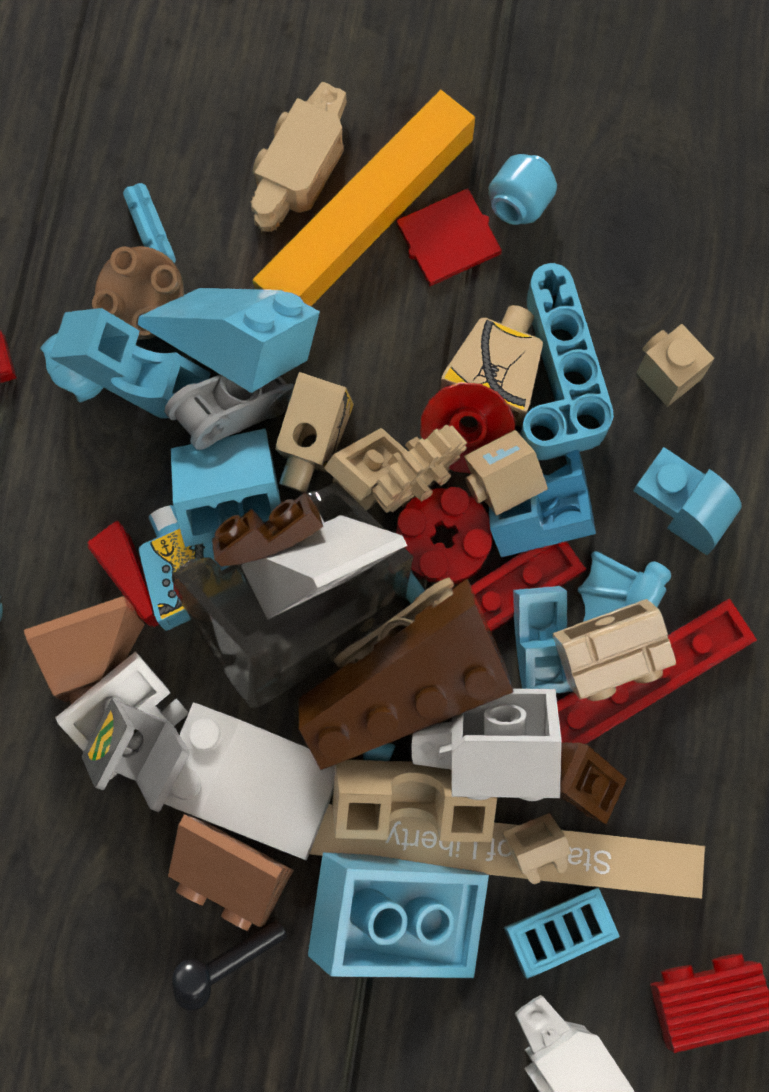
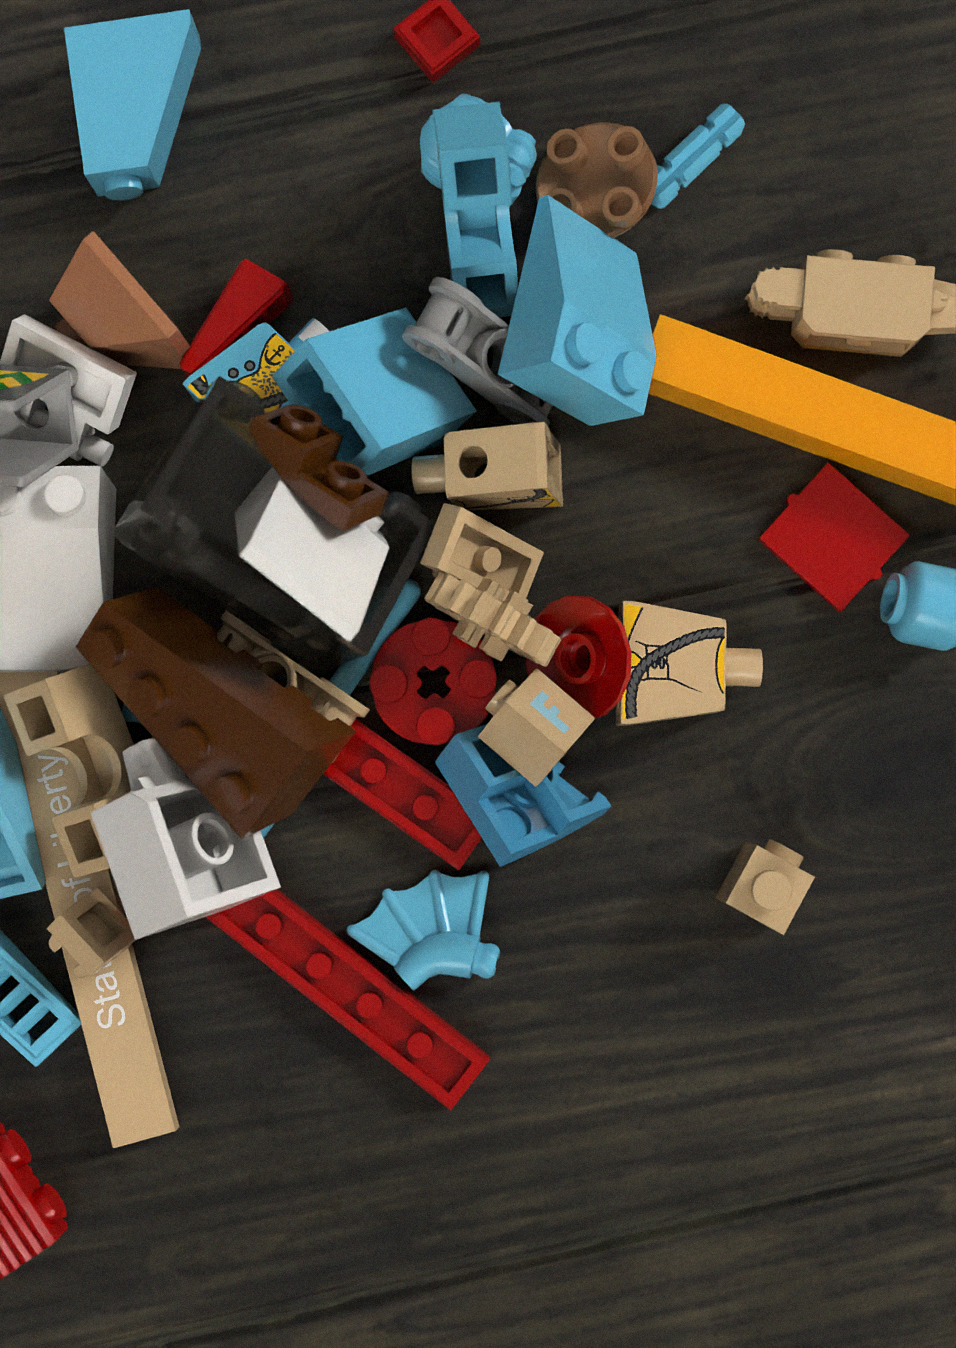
camera: 70 degrees right, 10 degrees up
medium azure slope [513,586,573,693] -> none
medium azure beam [520,263,614,460] -> none
tan brick [552,599,676,701] -> none
reddish brown slope [560,742,627,824] -> none
medium azure brick [633,447,742,555] -> none

